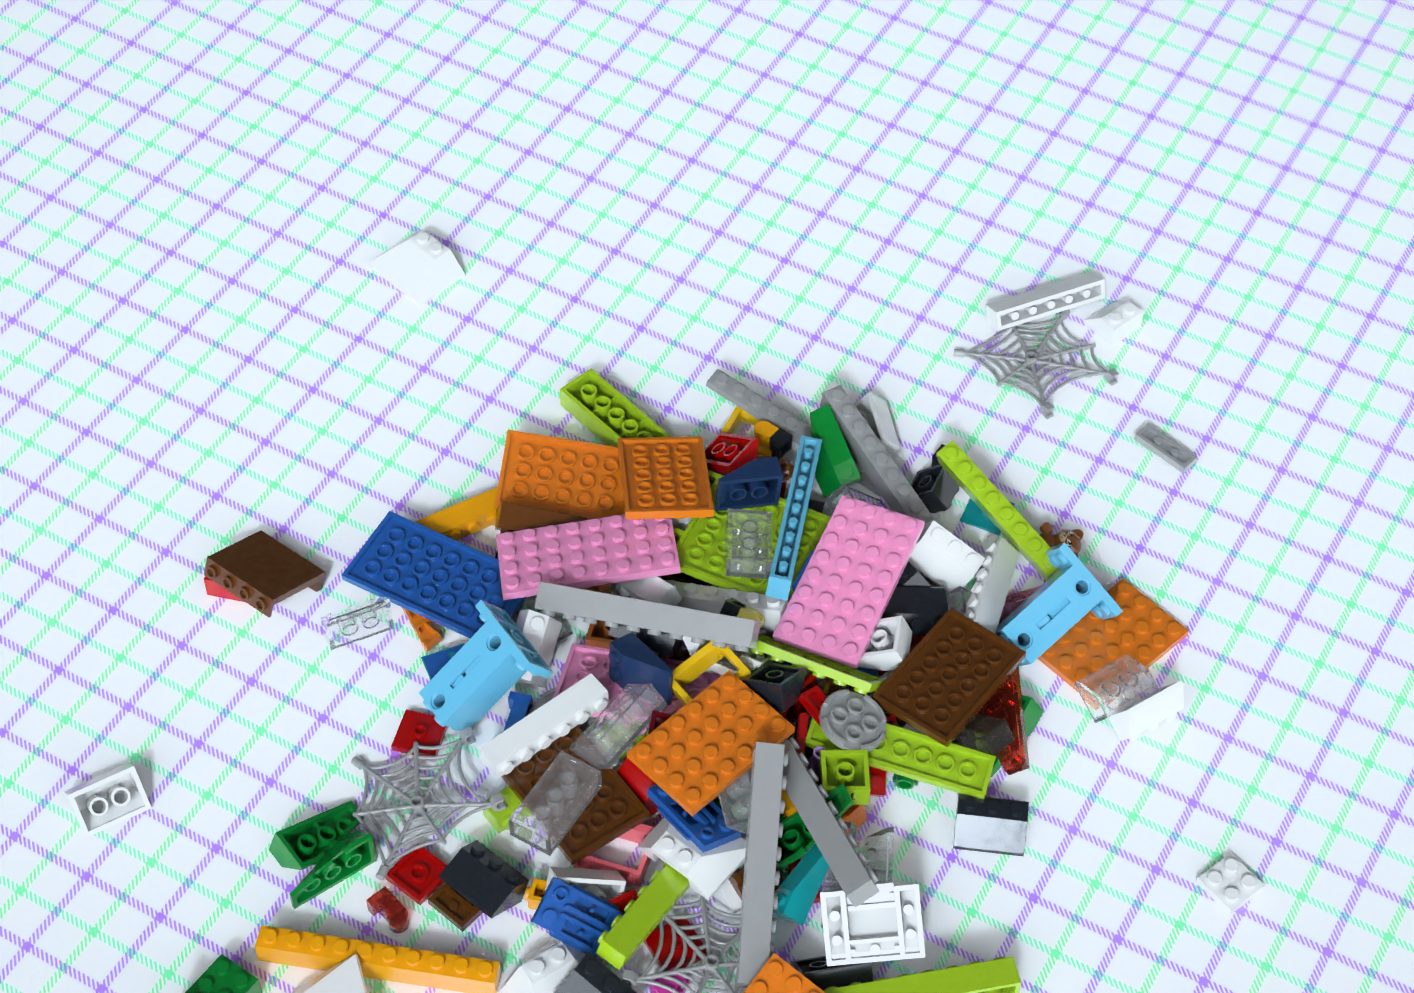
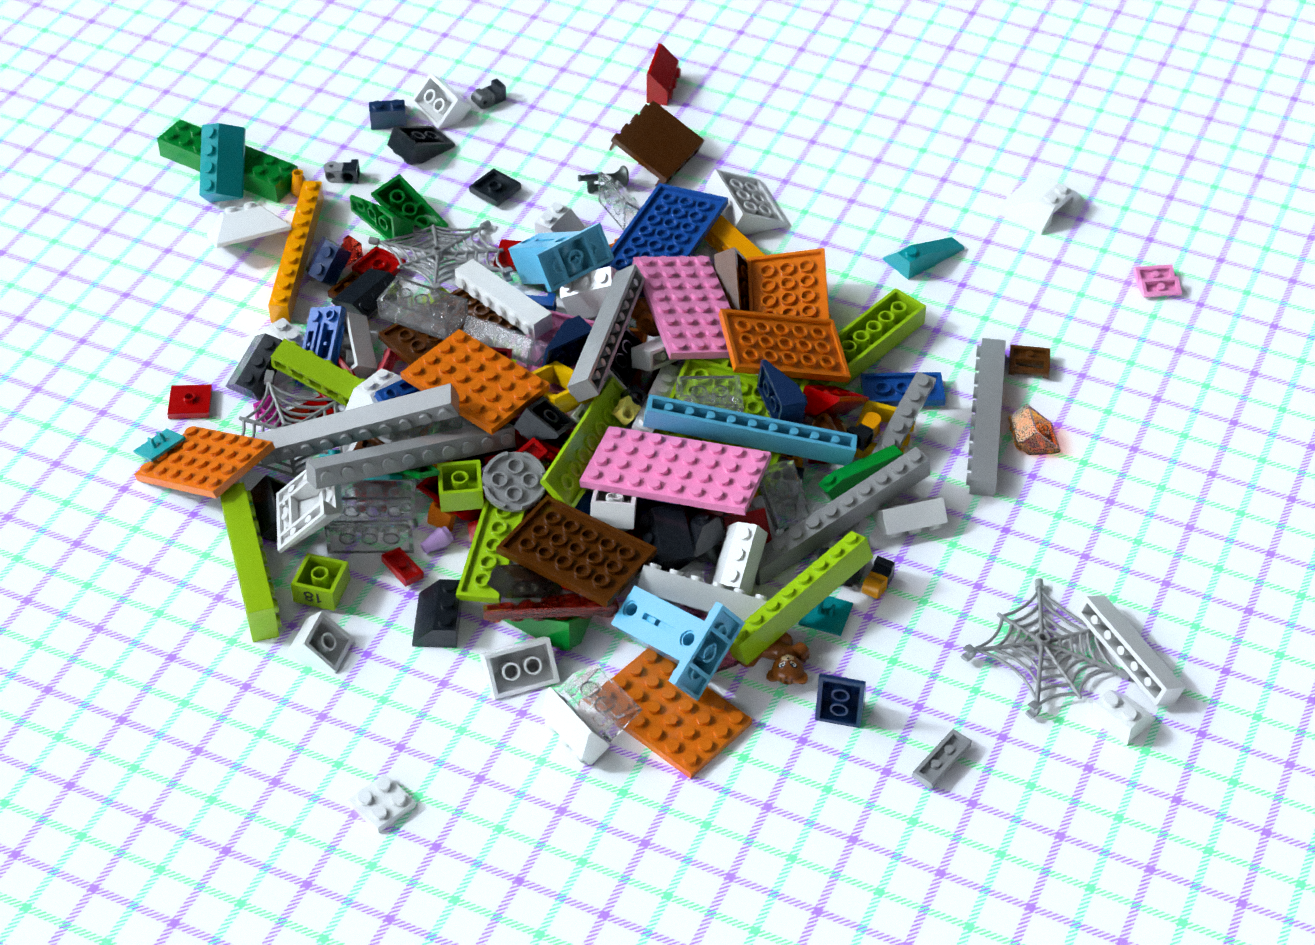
camera: 85 degrees right, 5 degrees down
none -> white slope [288,611,354,673]
none -> light orange cone [291,169,306,198]
none -> lime brick [291,553,351,611]
none -> dark blue slope [306,236,352,286]
none -> leg [324,159,361,184]
none -> dark blue slope [369,99,407,130]
none -> red plate [381,547,424,587]
none -> black slope [387,126,456,165]
none -> lavender cone [420,526,454,554]
none -> black plate [469,168,522,207]
none -> leg [471,78,506,109]
none -> white slope [480,636,560,700]
none -> white slope [534,201,586,235]
none -> pearl dark grey piece [577,165,629,194]
none -> red slope [646,43,681,106]
none -> white slope [705,169,788,235]
none -> dark blue slope [815,673,866,728]
none -> blue plate [860,372,946,407]
none -> teal wedge [883,237,965,280]
none -> light grey brick [966,338,1006,497]
none -> reddish brown plate [1008,344,1050,379]
none -> clear orange slope [1008,404,1061,455]
none -> bright pink slope [1133,264,1182,297]

